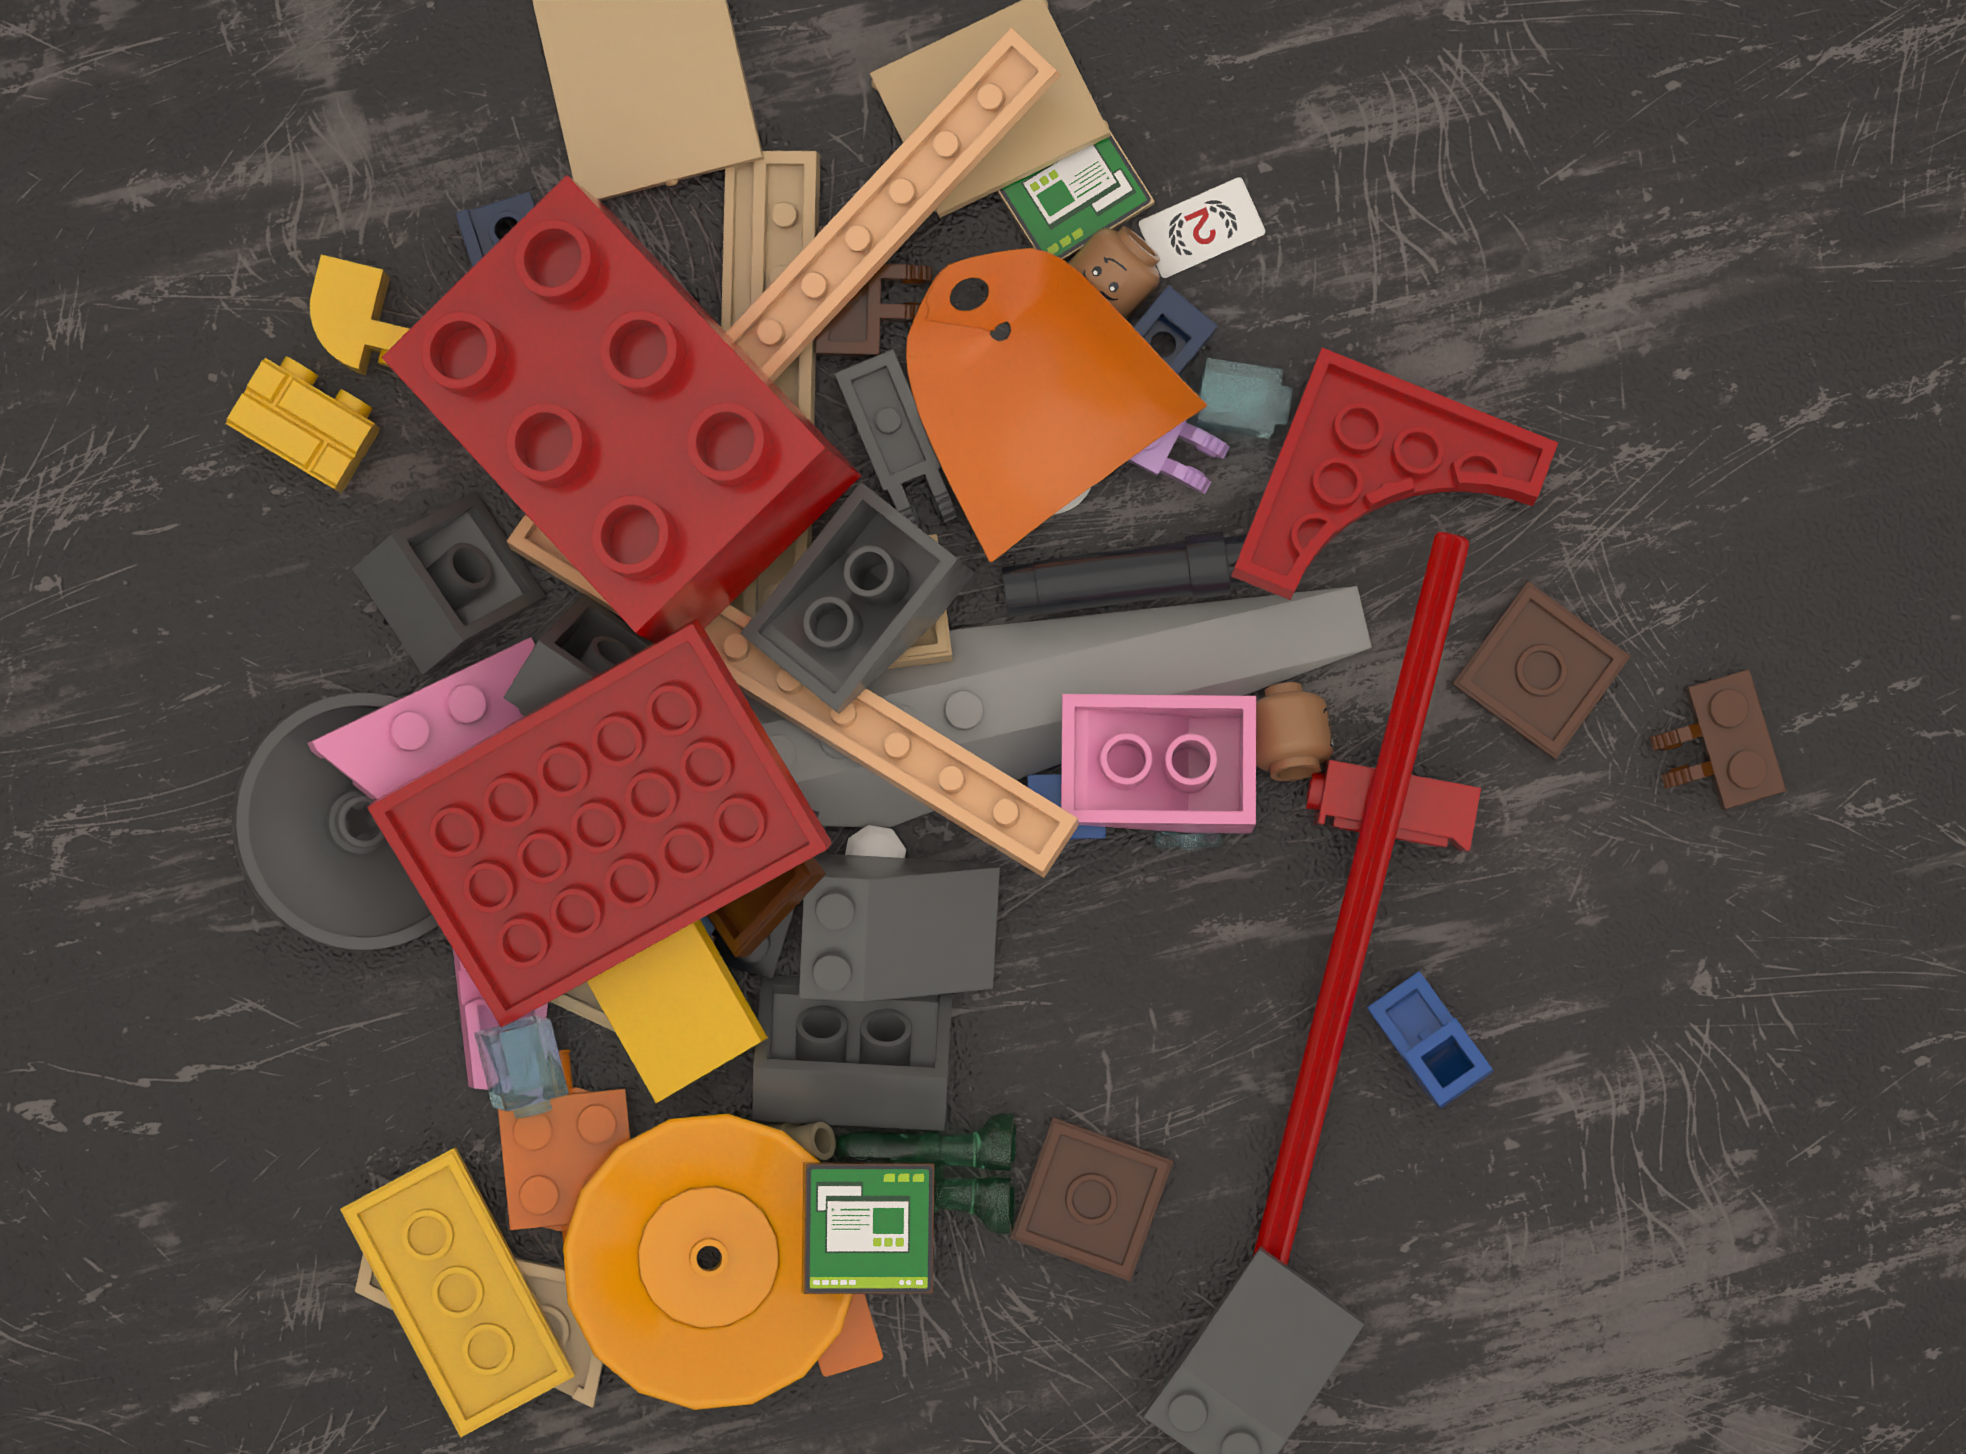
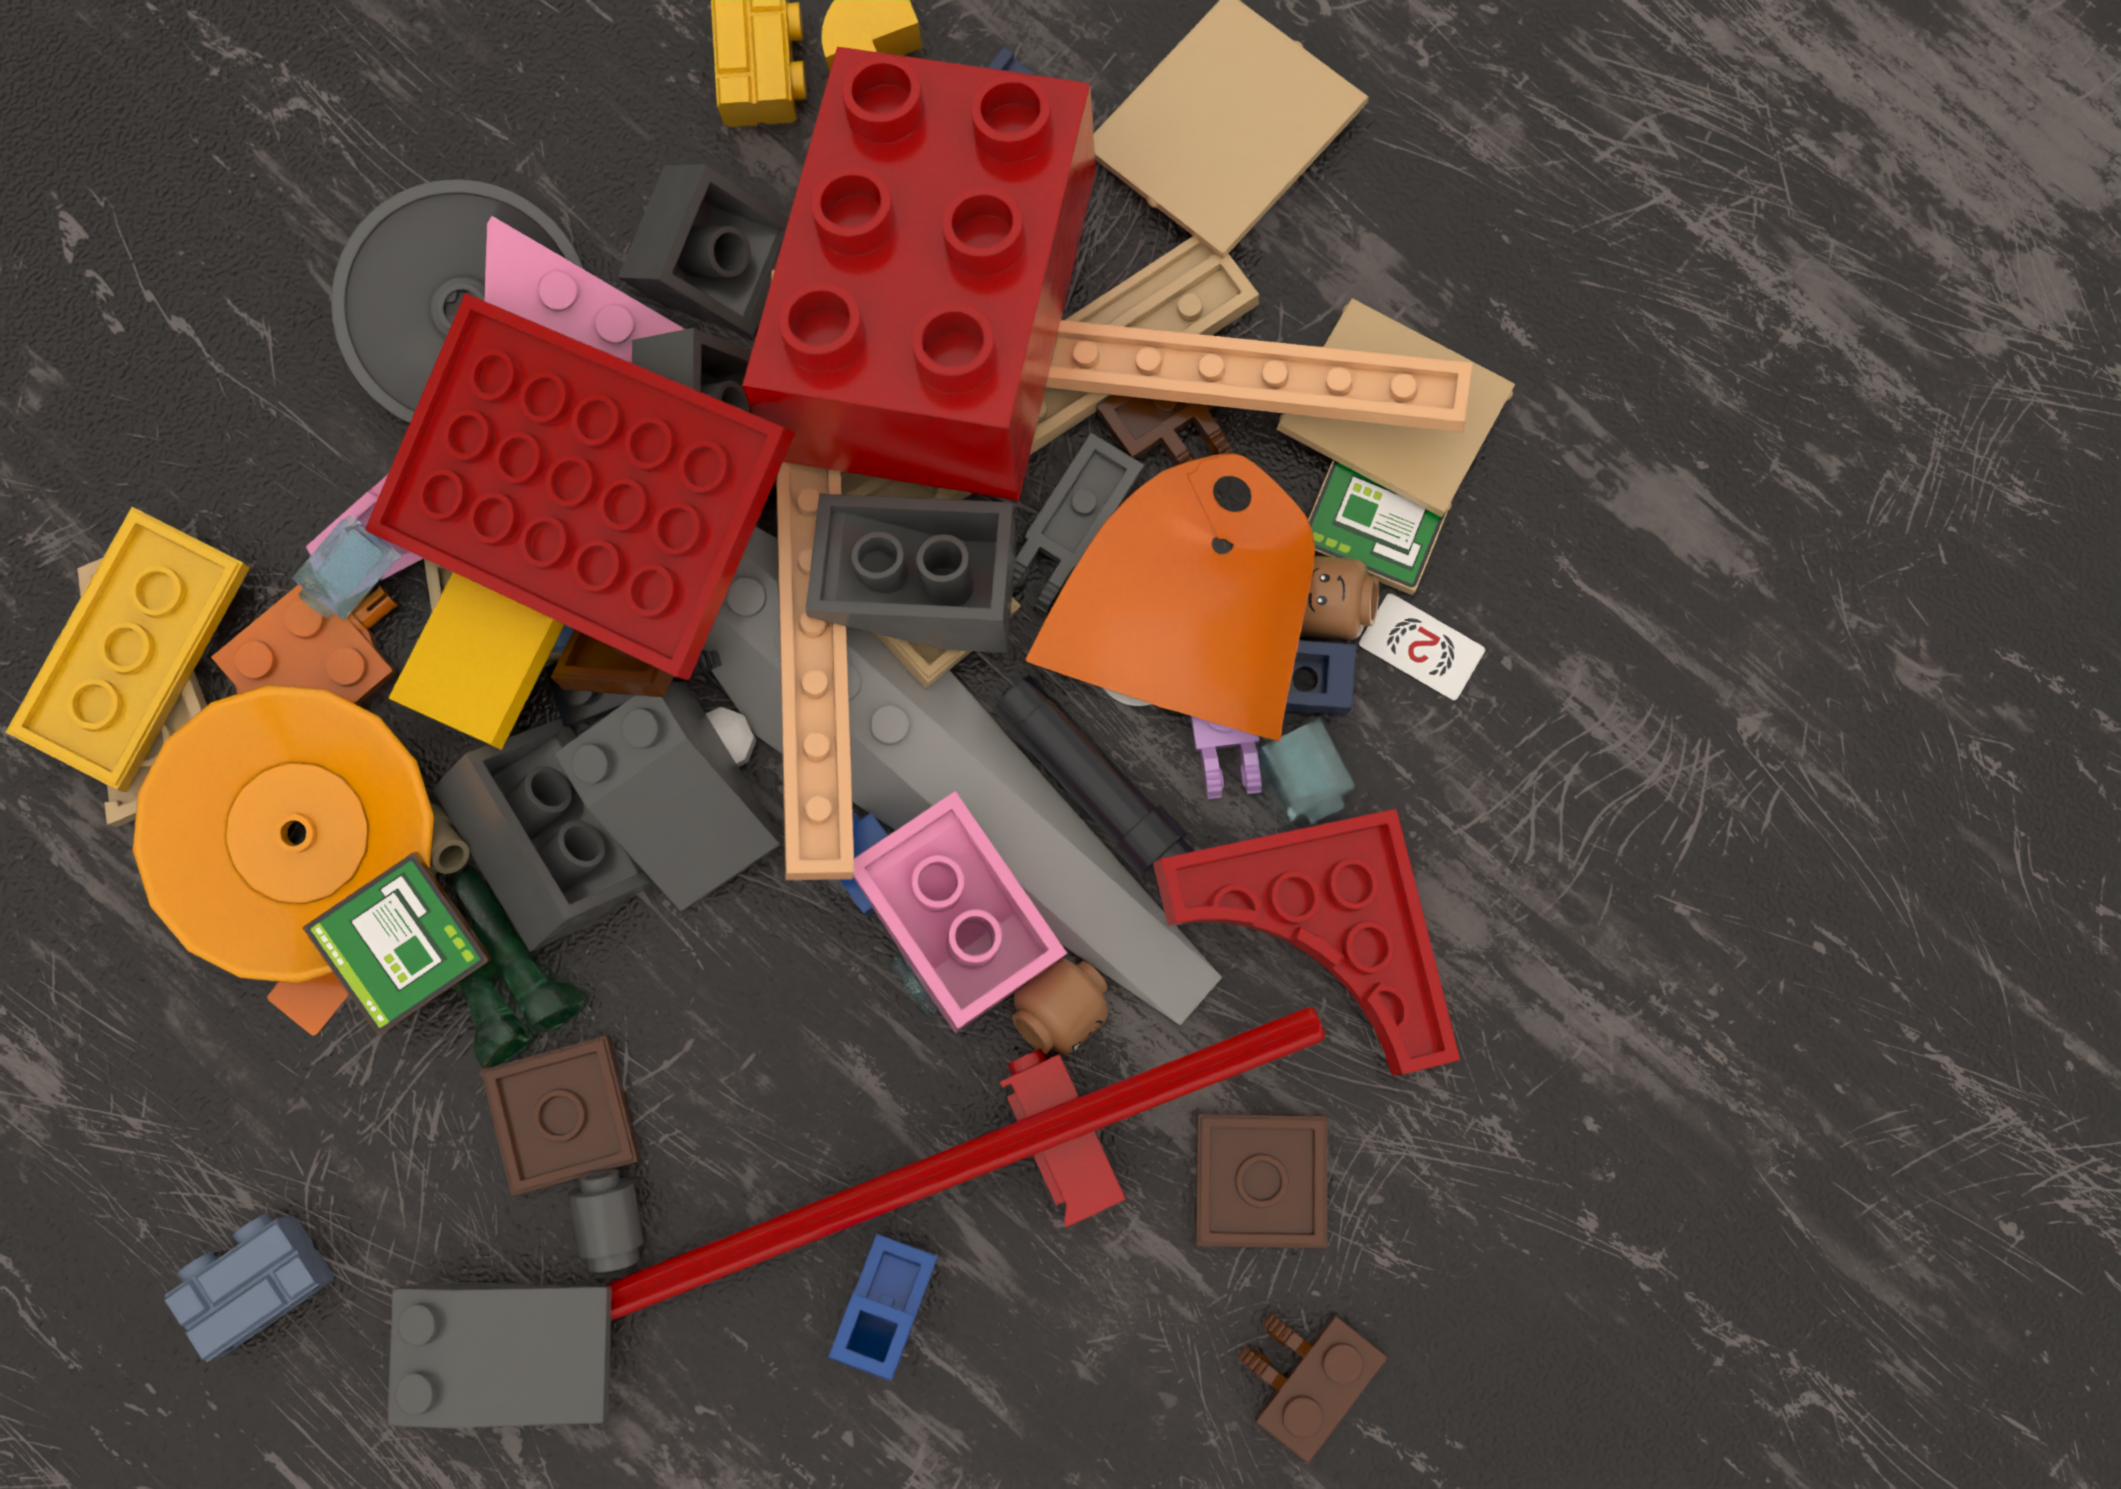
camera: 60 degrees right, 5 degrees down
none -> dark grey brick [568,1169,644,1272]

